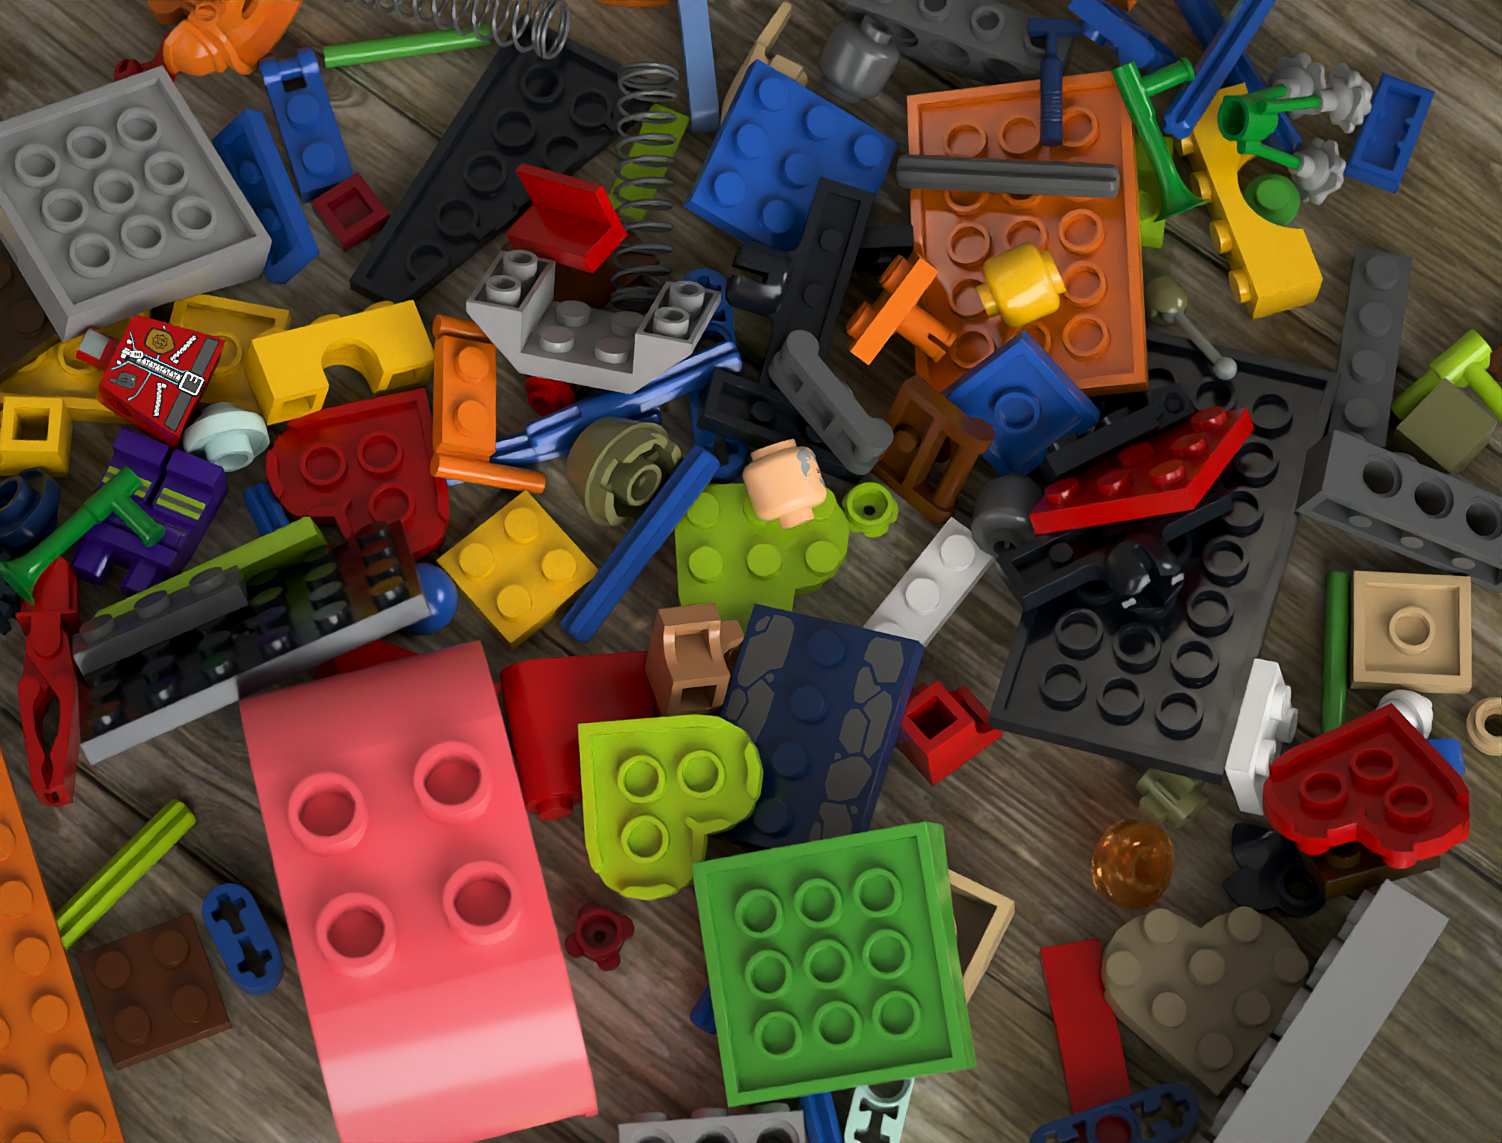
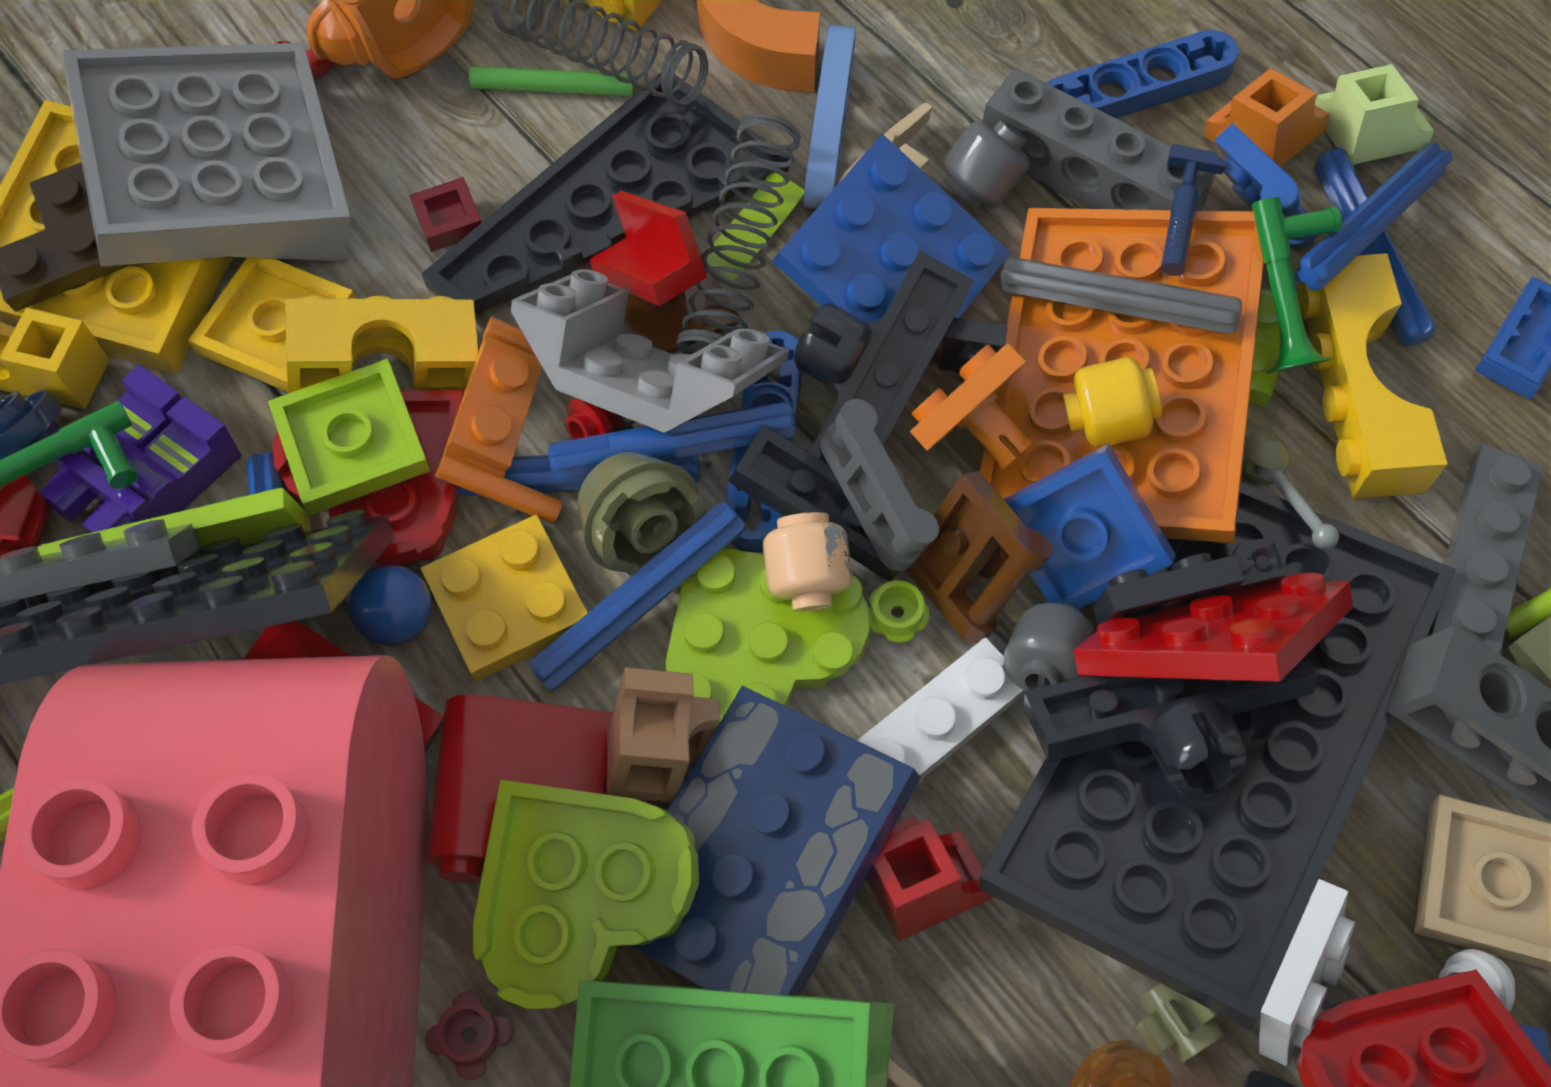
camera: 15 degrees right, 5 degrees down
torso [75,315,225,452] -> none
light aqua plate [182,402,270,472] -> none
blue plate [211,109,320,284] -> none
blue plate [257,45,354,204] -> none
light grey plant [1217,52,1372,205] -> none
bright green plate [1243,173,1300,226] -> none
bright green bar [1321,572,1350,735] -> none
none -> lime plate [268,359,431,515]

